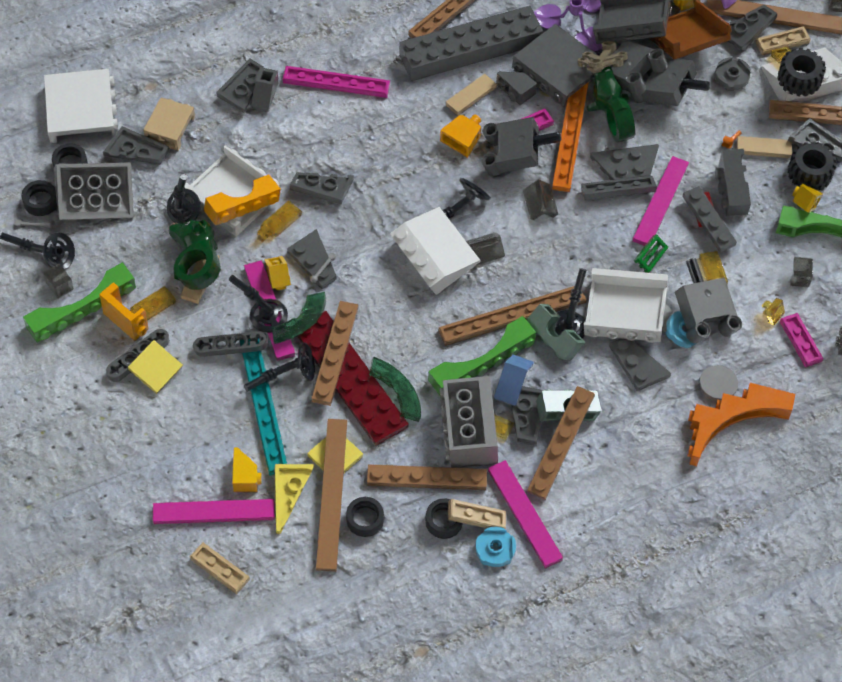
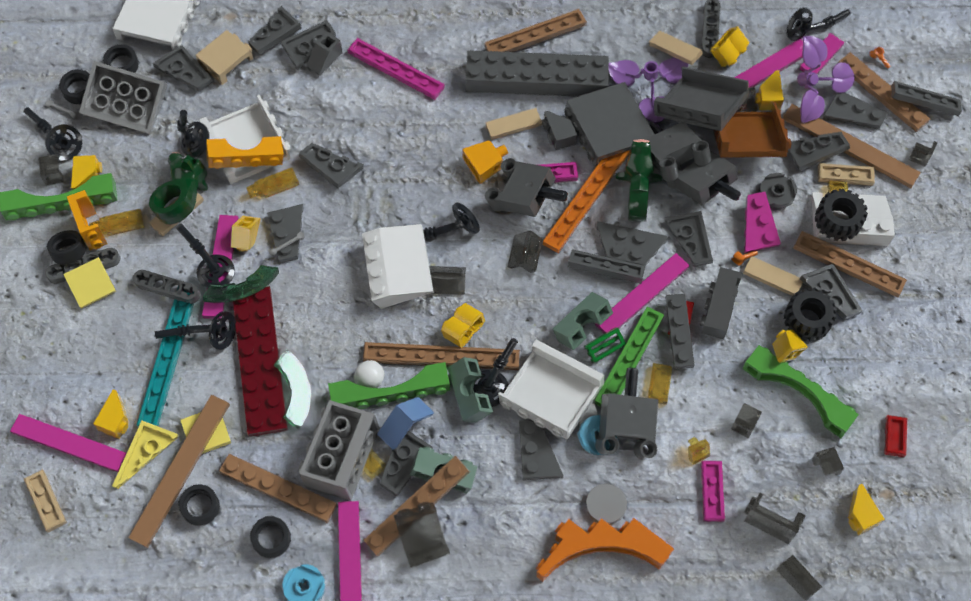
camera: 25 degrees right, 5 degrees up
medium nougat plate [312,301,359,406] -> none
tan tile [448,499,506,529] -> none
dark tan plant [578,41,628,73] -> none
none -> black tyre [47,230,87,265]
none -> yellow slope [71,155,102,190]
none -> dark grey wing [248,6,302,56]
none -> white hair [354,360,385,388]
none -> clear smoke panel [393,502,450,568]
none -> yellow brick [441,303,485,348]
none -> sand green arch [553,292,613,350]
none -> bright green plate [594,306,664,407]
none -> dark grey wing [665,211,713,267]
none -> dark pink wing [744,191,781,254]

